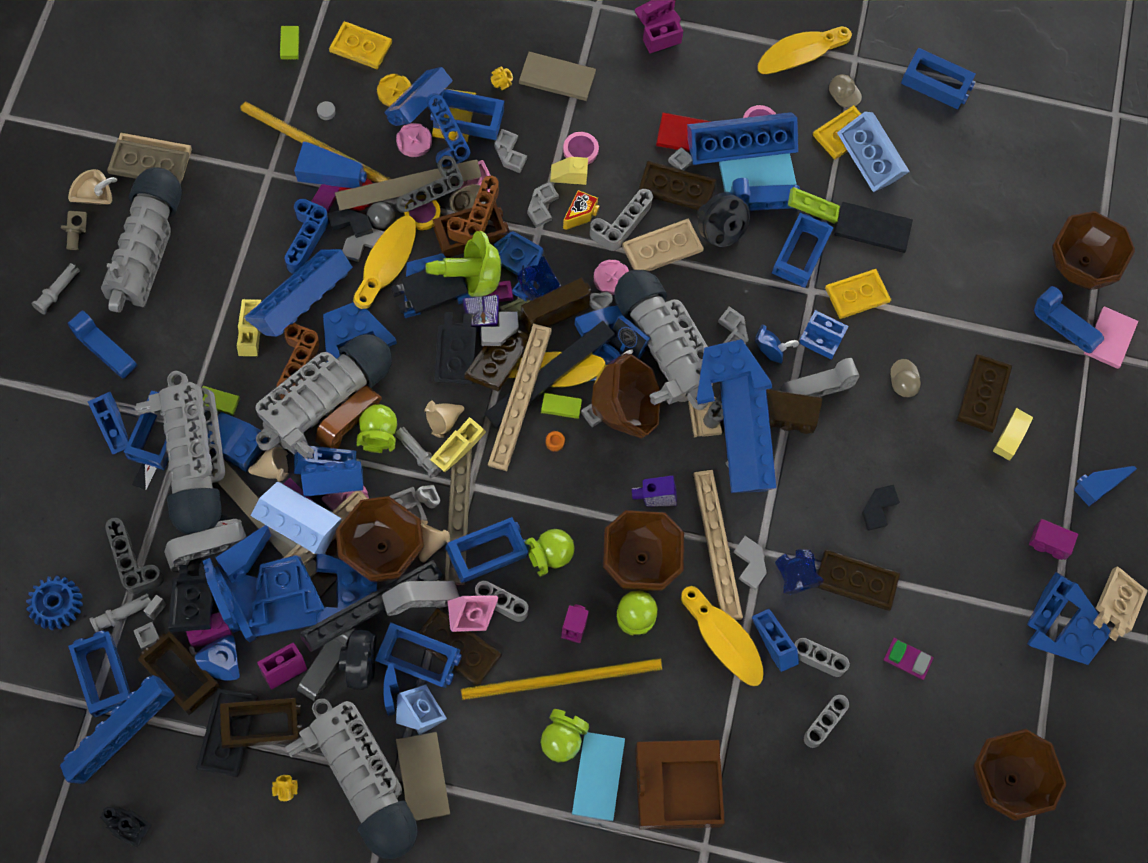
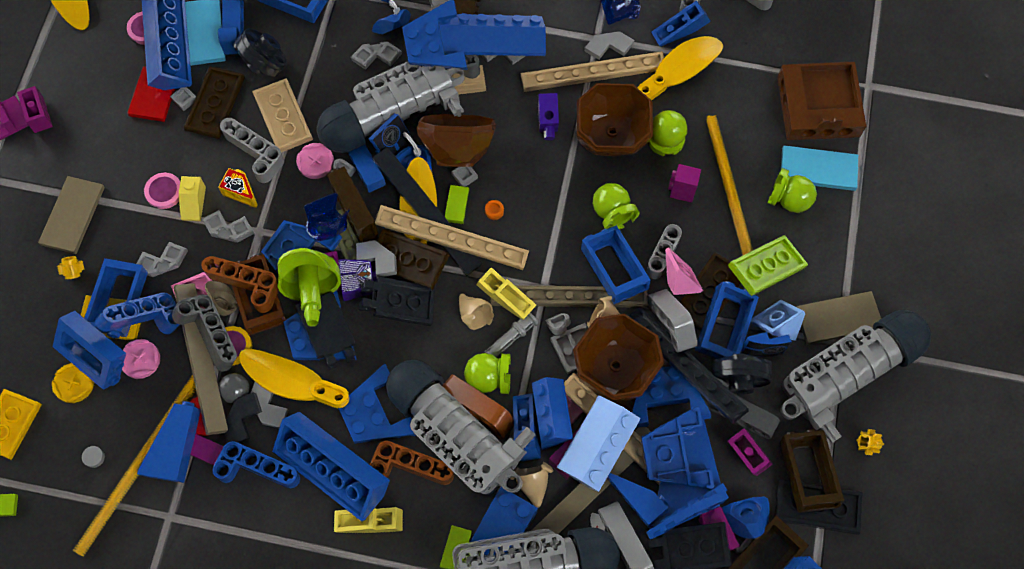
camera: 85 degrees left, 0 degrees up
none -> lime tile [728,235,808,296]

